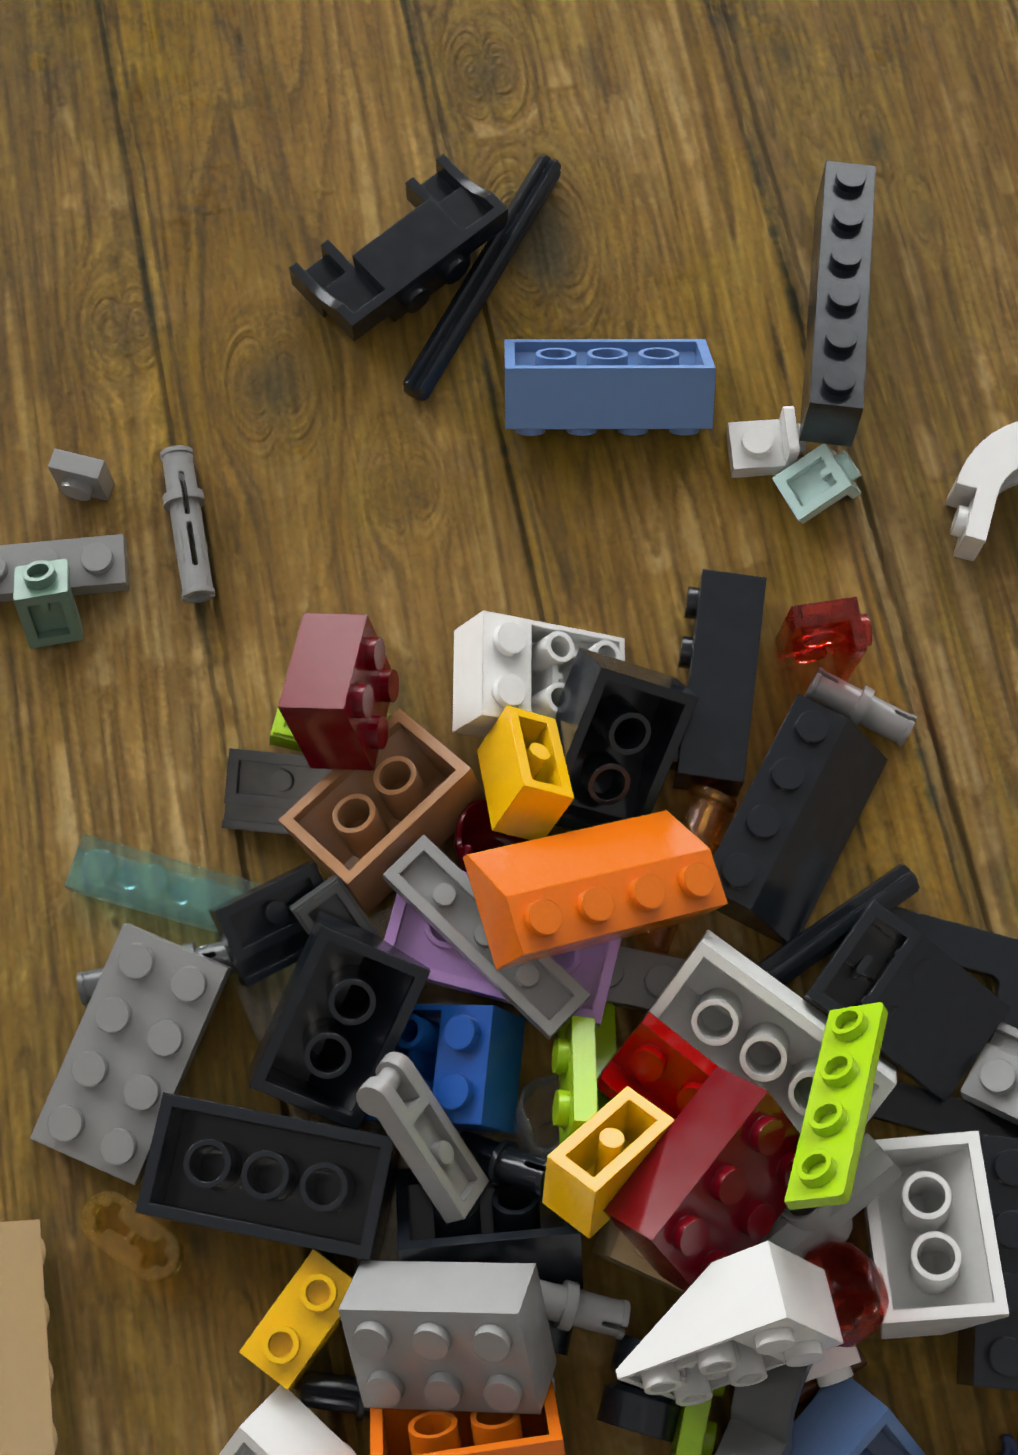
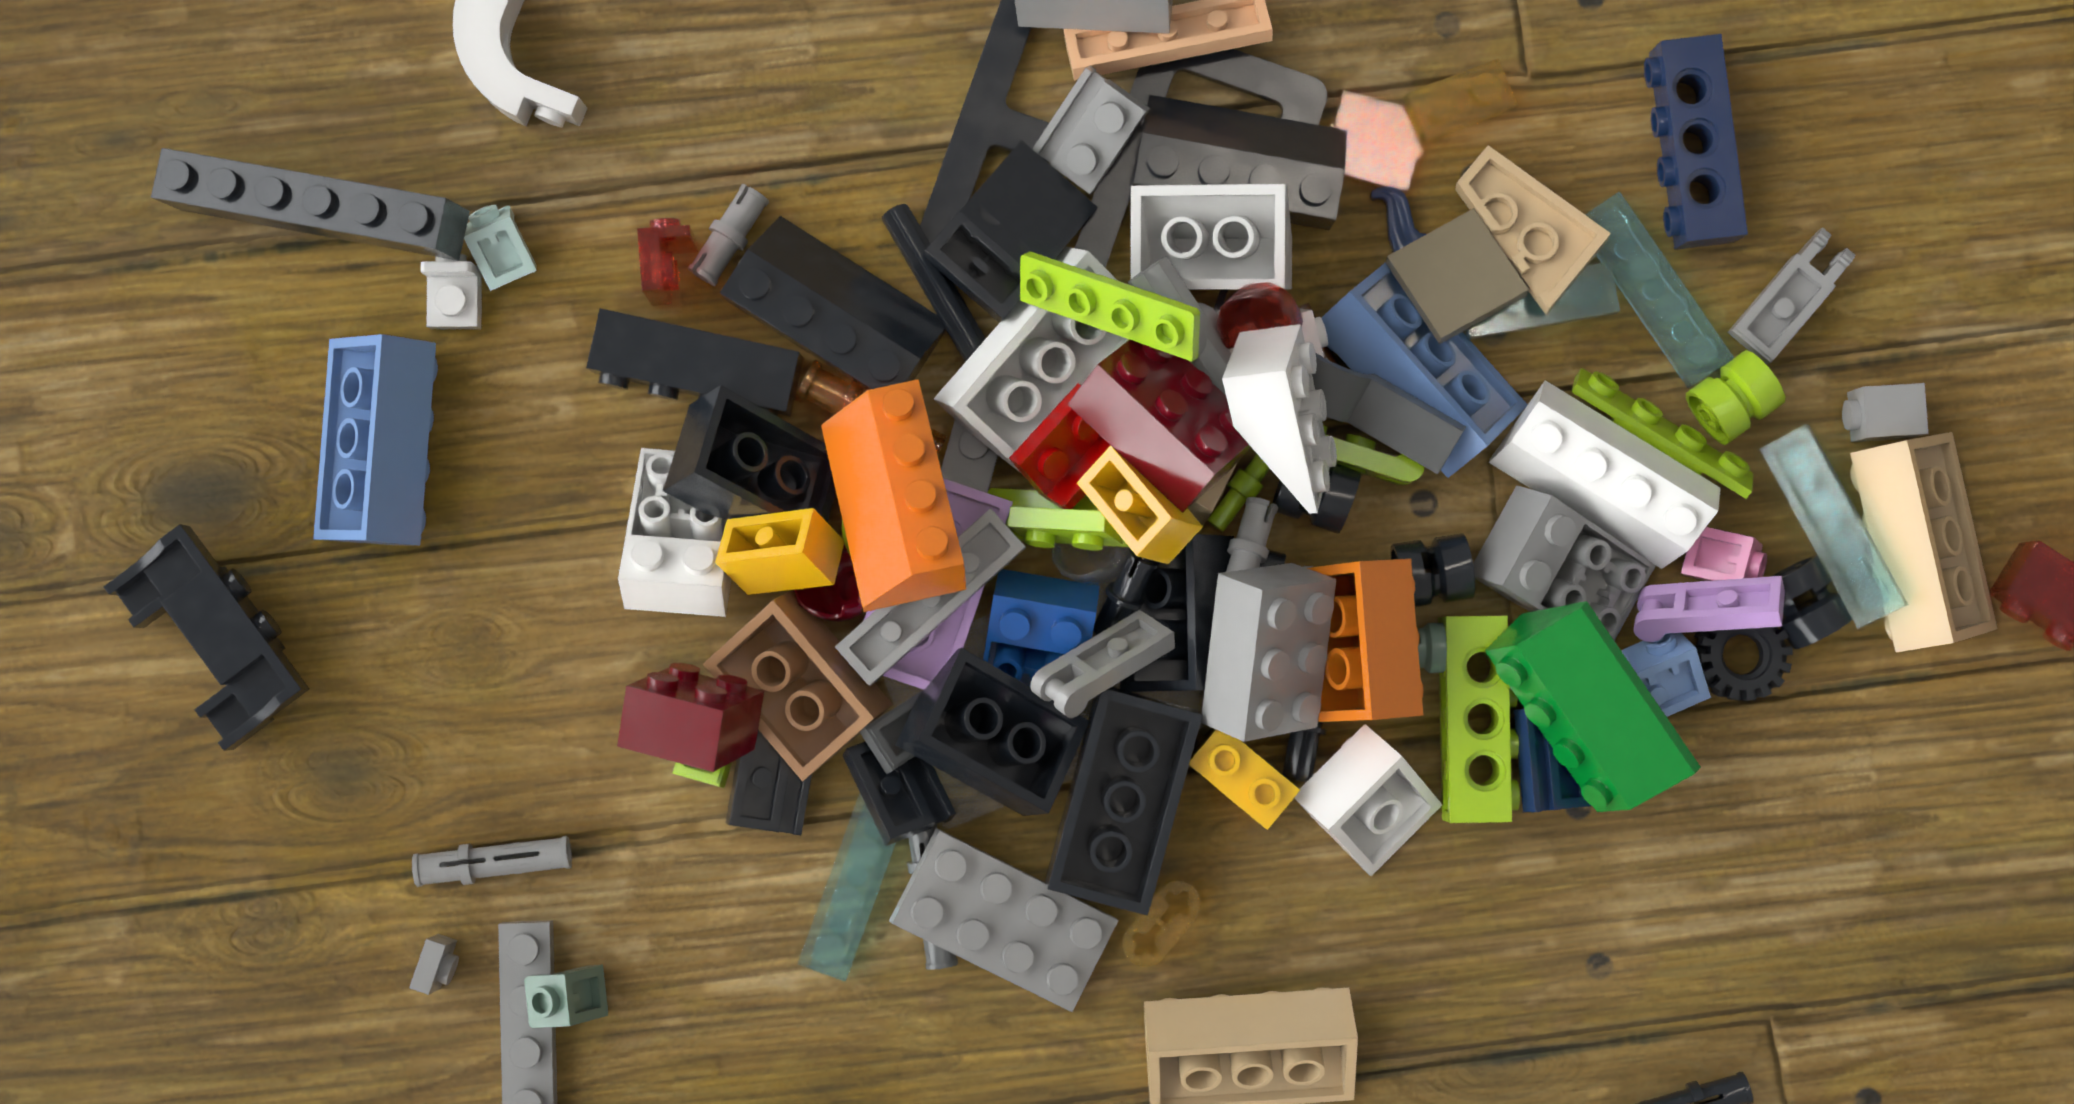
camera: 85 degrees left, 15 degrees up
black axle [403,155,561,401] -> none
none -> lime bar [1207,454,1270,532]

